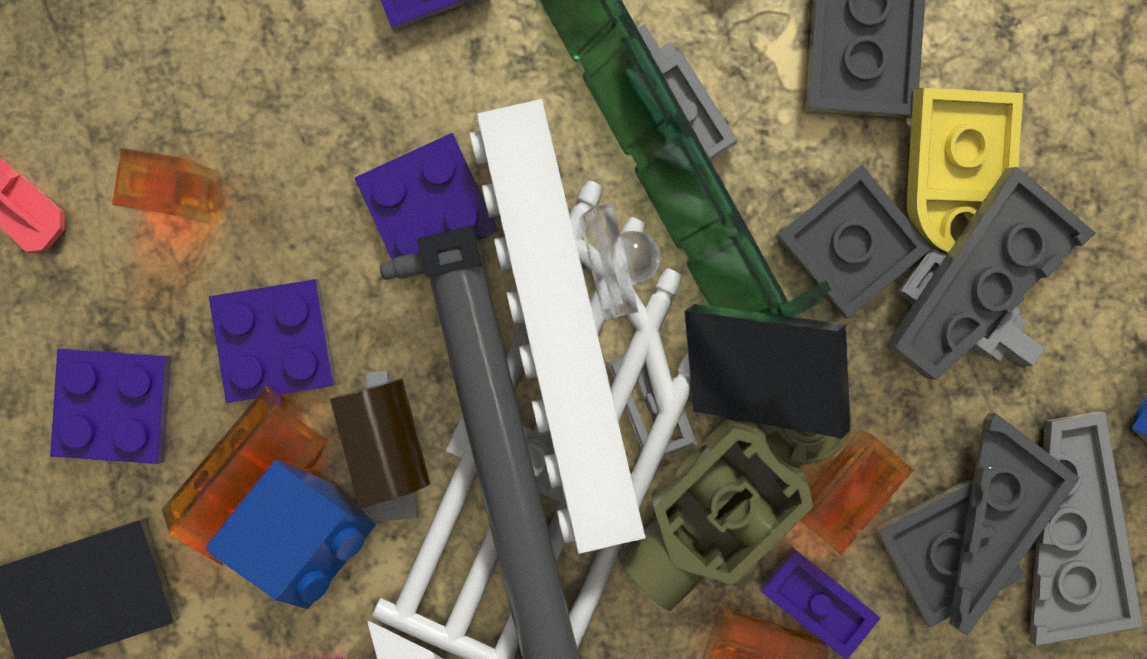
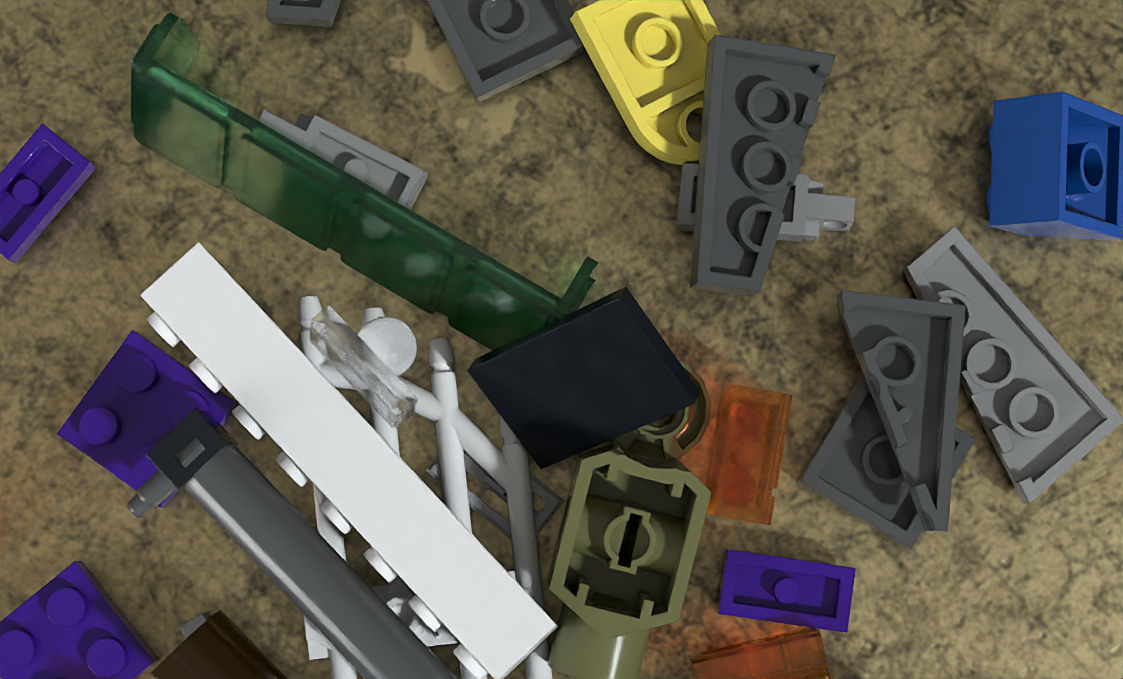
camera: 30 degrees left, 5 degrees down
dark grey plate [776,165,932,318] -> none

